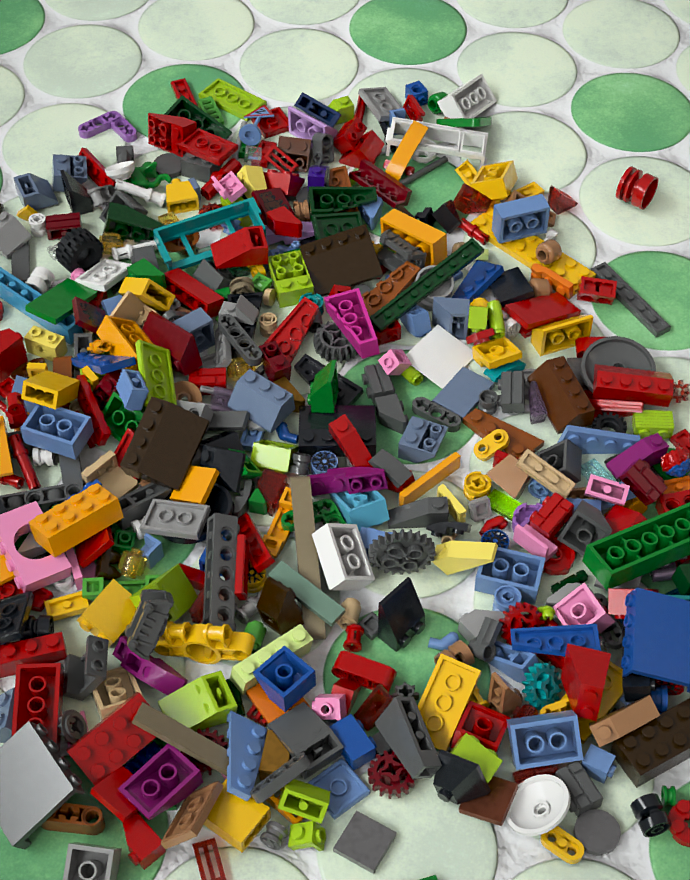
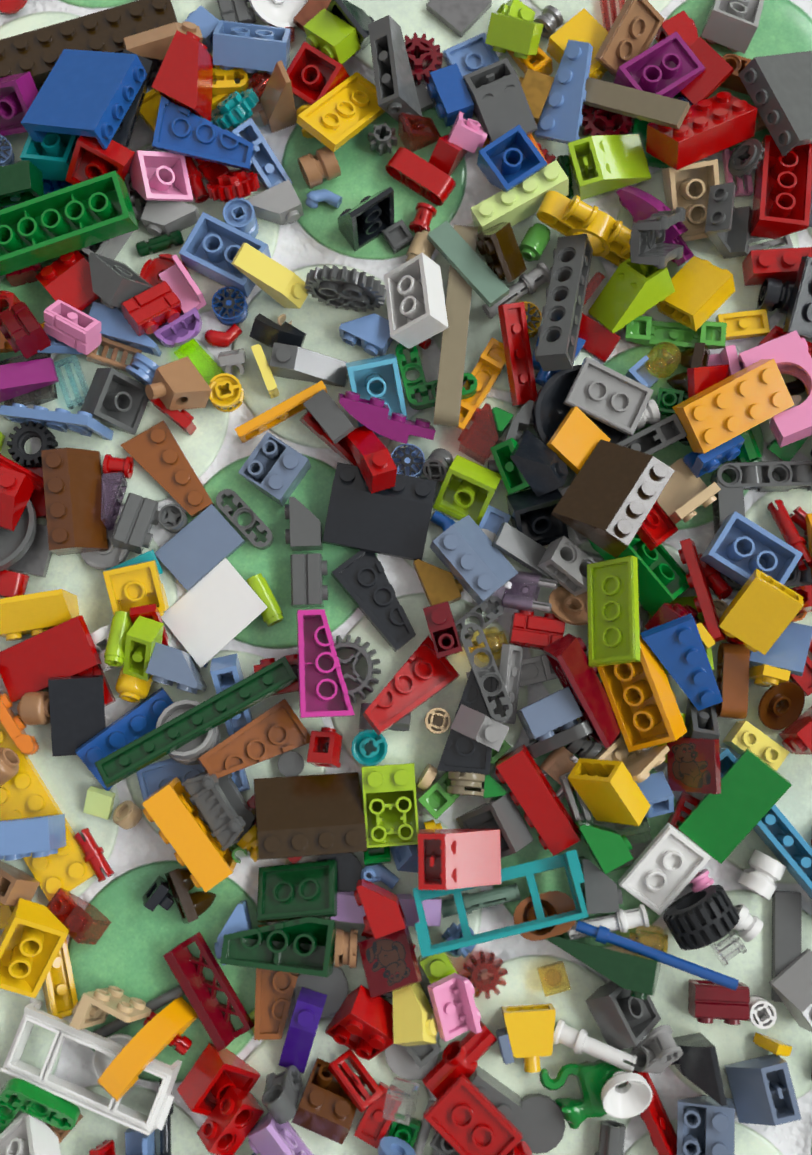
camera: 170 degrees left, 30 degrees up
light orange axle [87,340,111,354] -> none
medium blue brick [115,369,149,411] -> none
red tile [234,534,250,601] -> none
dark grey beam [250,752,311,803] -> none
green slope [307,360,339,413] -> none
bright pink brick [378,349,412,375] -> none
black slope [432,200,461,234] -> none
dark grey piece [468,617,503,662] -> none
yellow plate [473,429,510,461] -> none
tan tile [515,449,576,499] -> none
lime arm [537,605,555,621] -> none
none -> tan bracket [69,985,152,1031]
none -> red bush [103,454,134,479]
none -> blue bar [575,920,739,991]
none -> white wheel [733,903,763,942]

